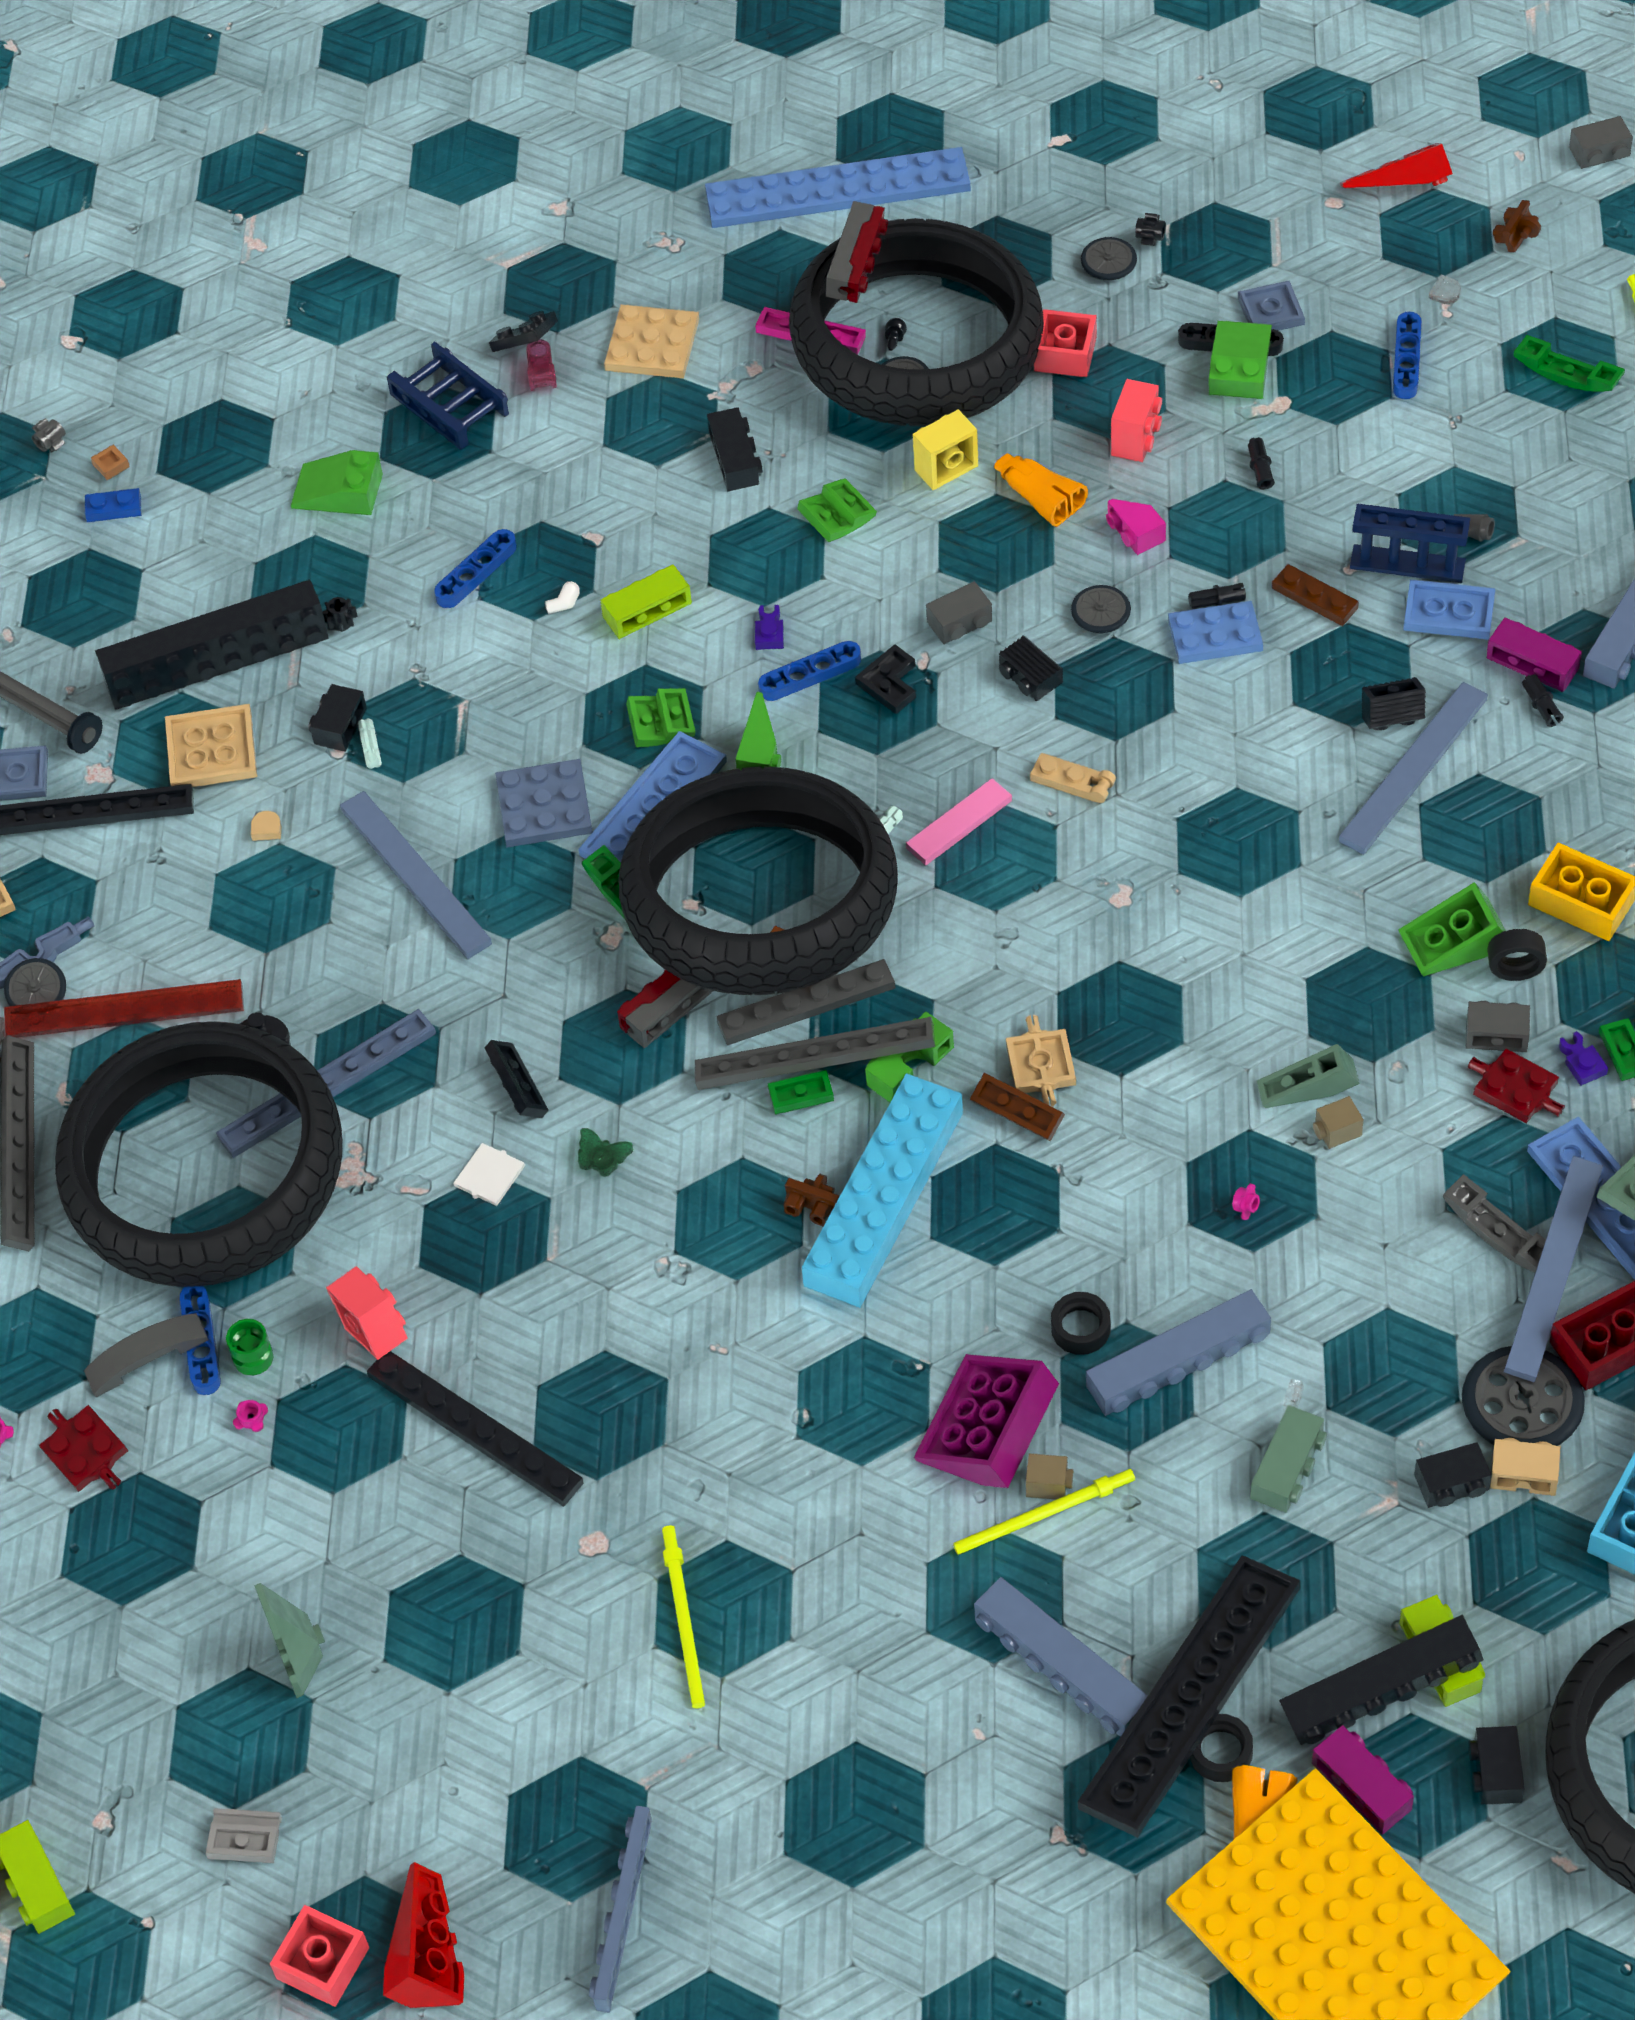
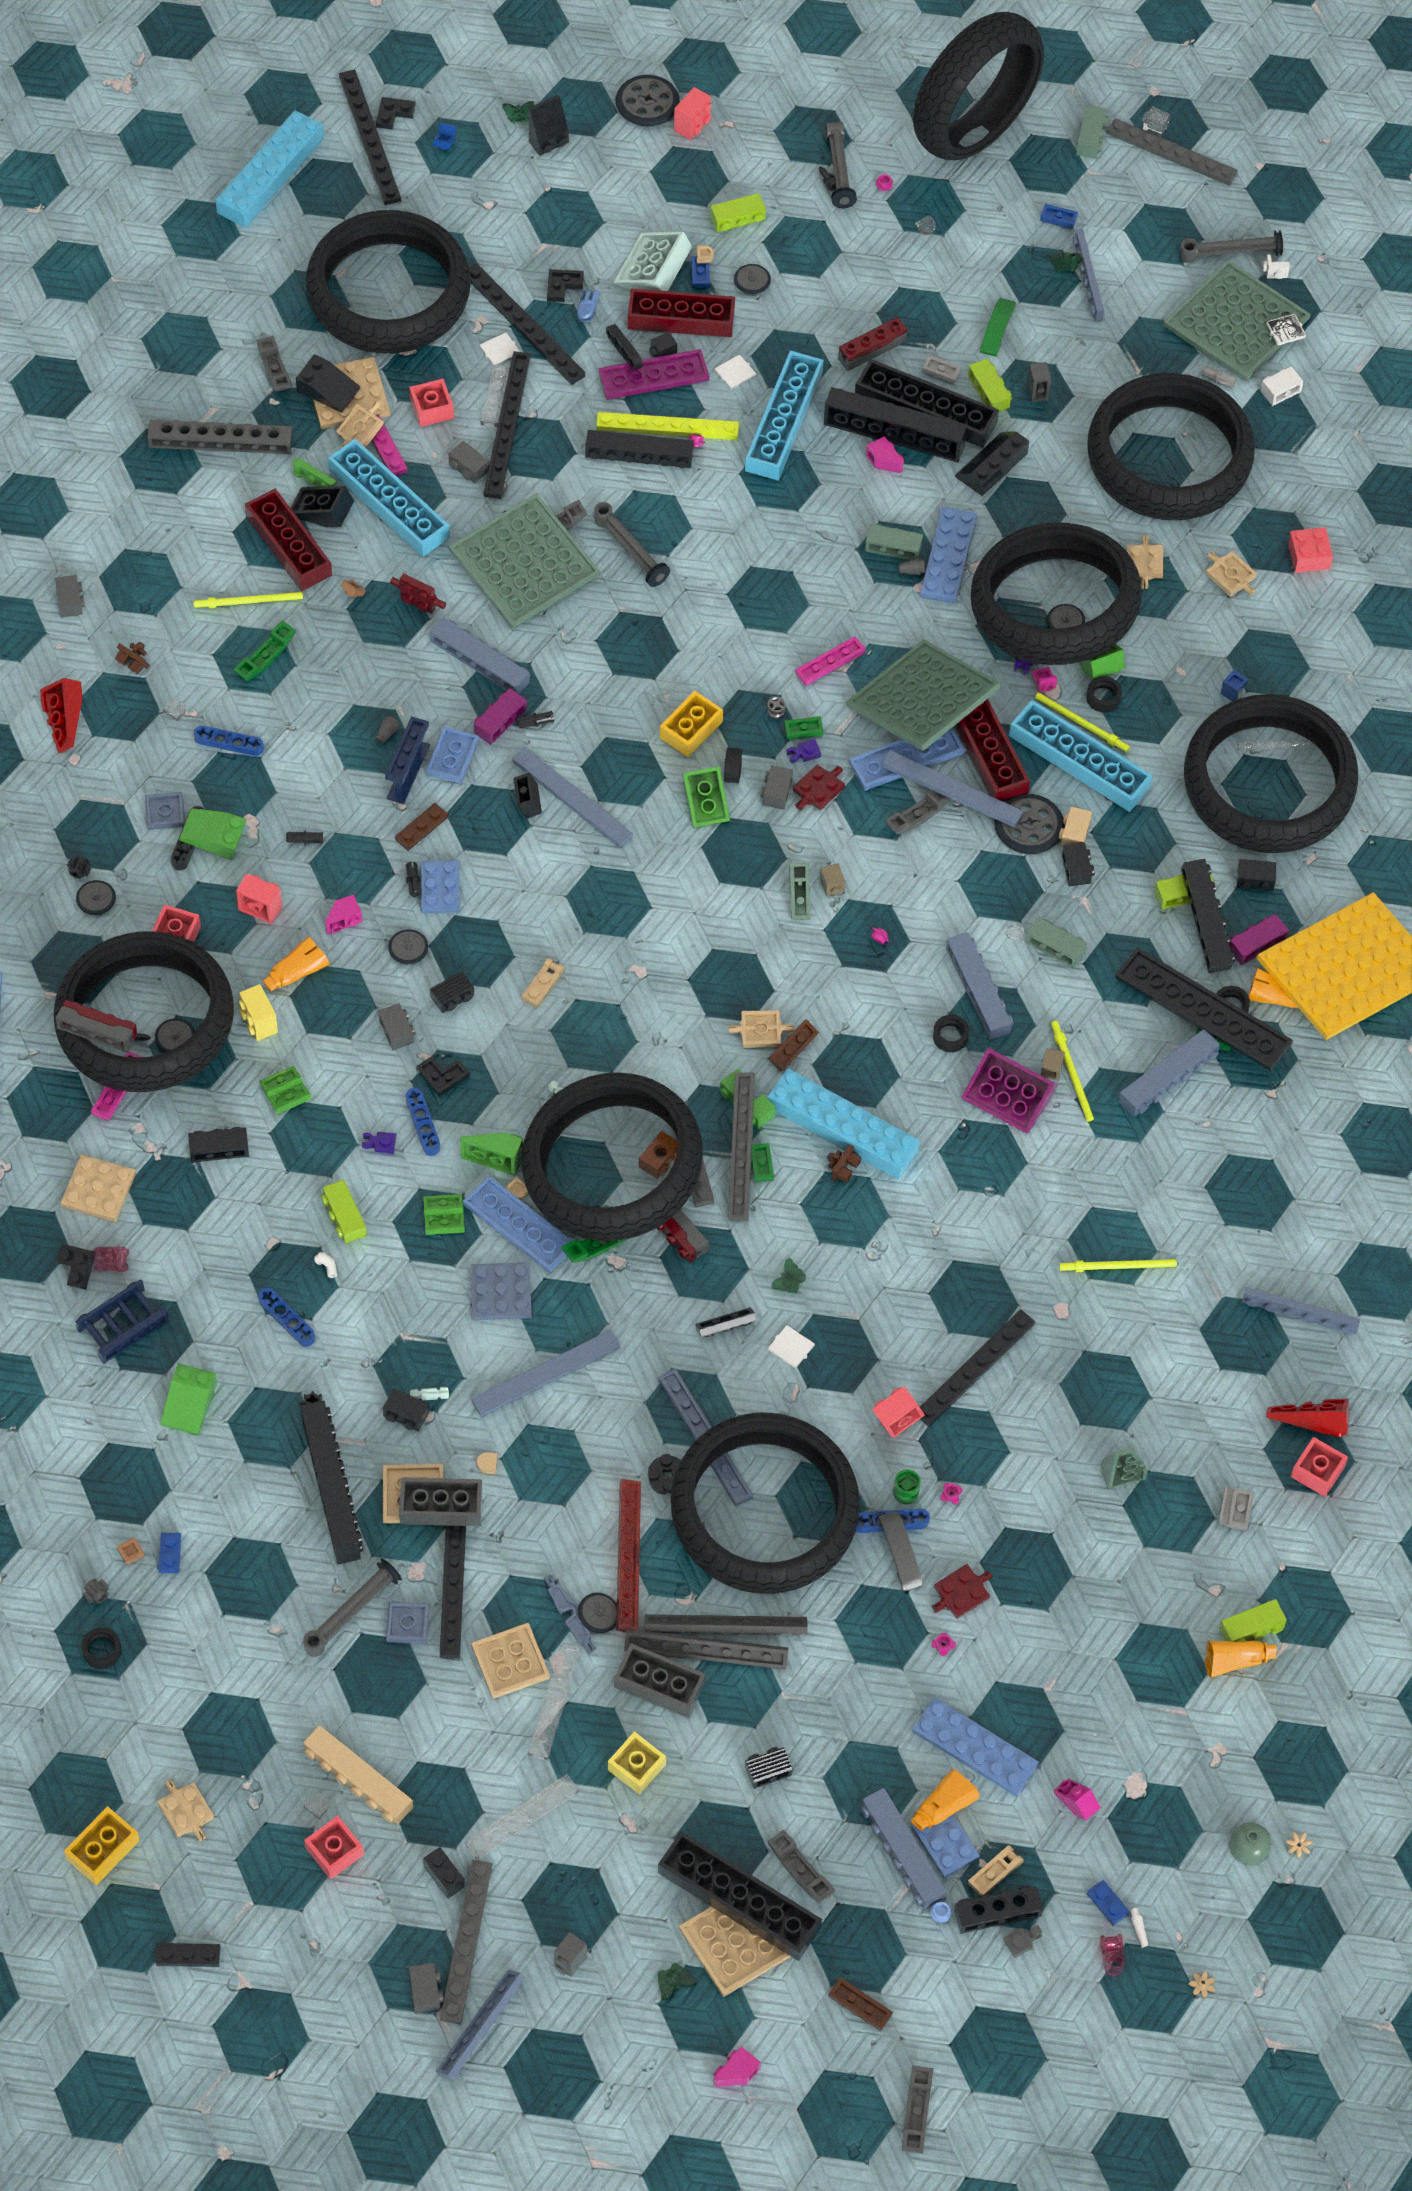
camera: 90 degrees left, 5 degrees up
bright pink tile [906,778,1012,866] -> none
none -> dark grey brick [399,1477,483,1526]

